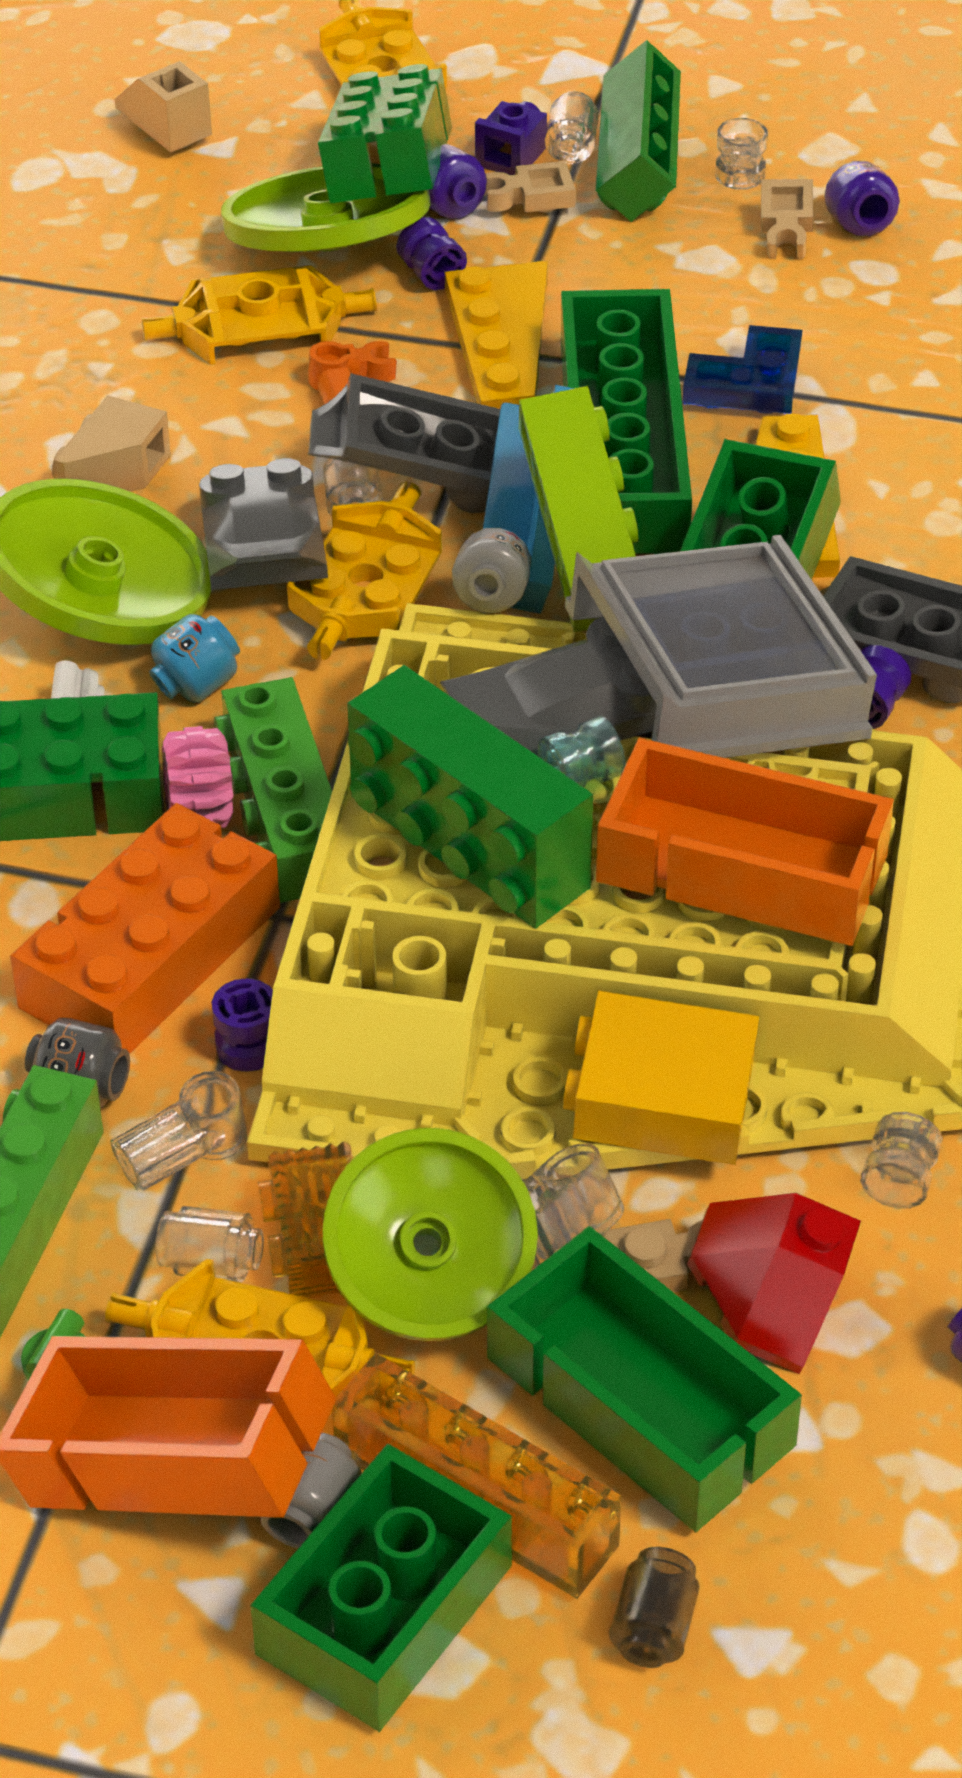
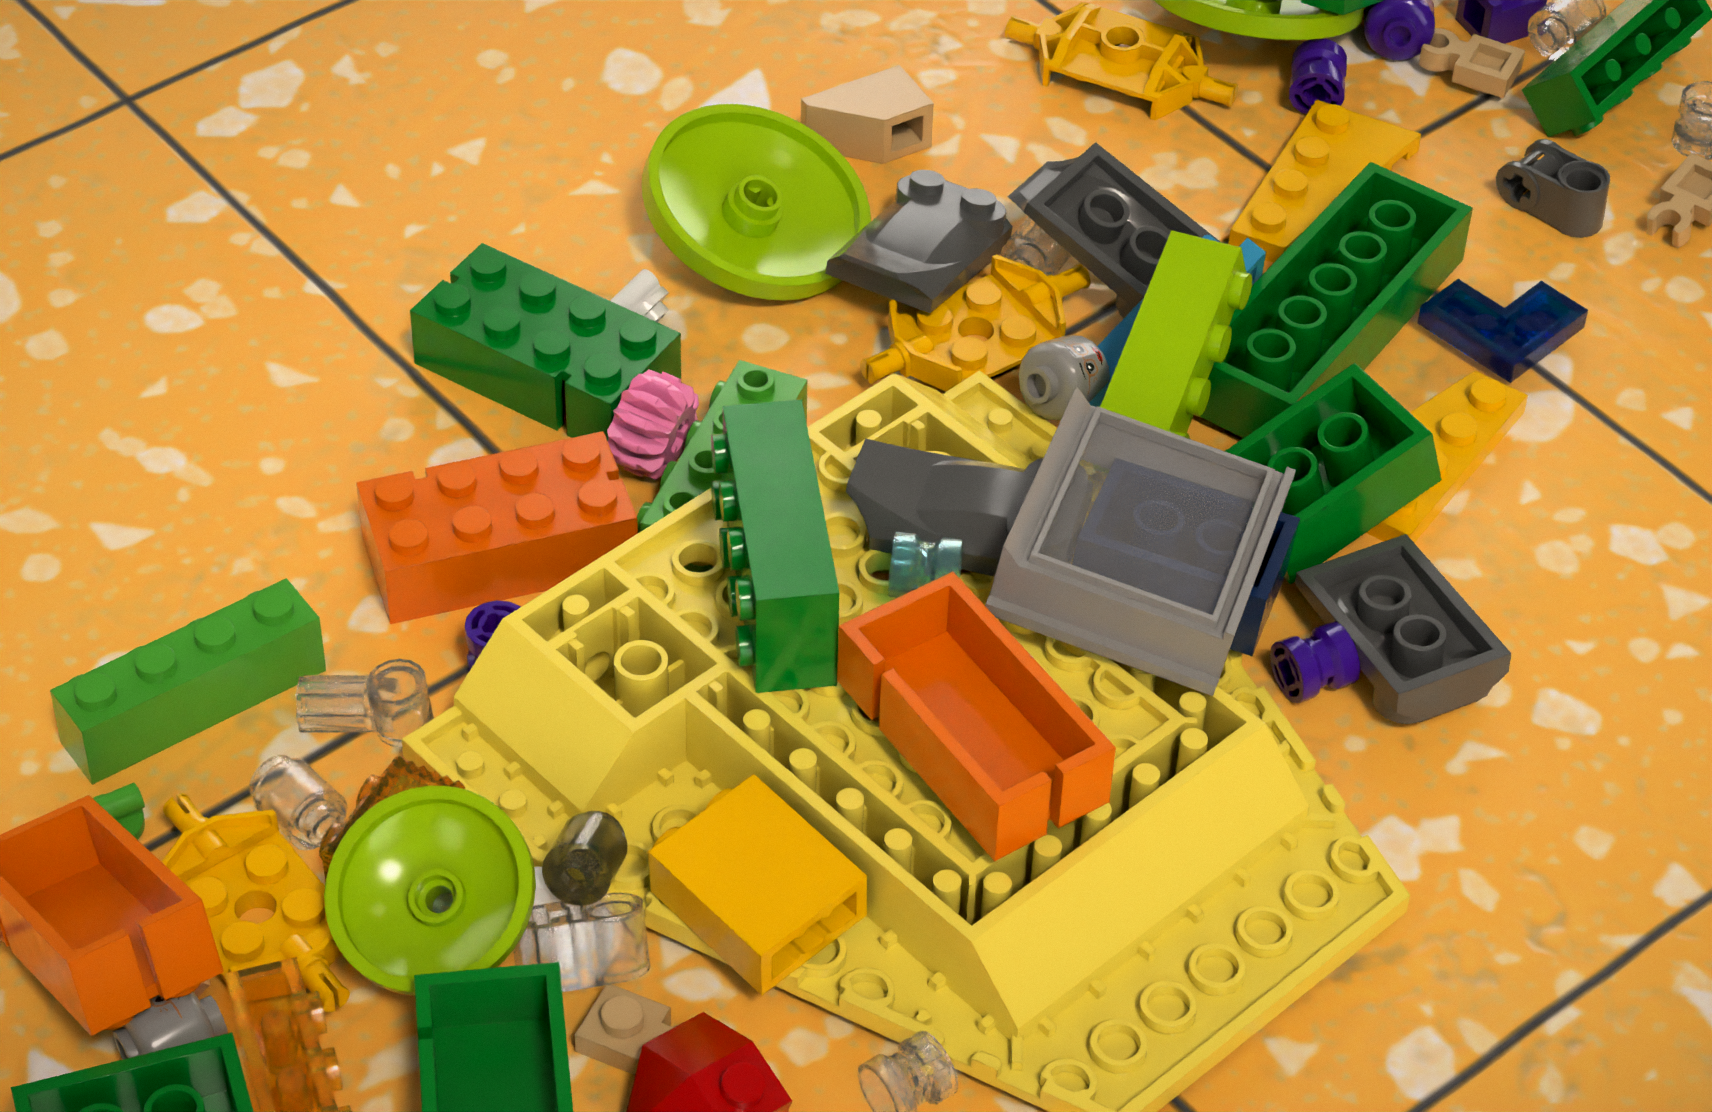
camera: 35 degrees right, 0 degrees up
dark grey head [25,1018,130,1109] -> none
dark azure head [149,614,240,703] -> none
orange bar [308,341,397,405] -> none
none -> clear smoke brick [542,811,628,906]
none -> dark grey piece [1496,139,1610,238]

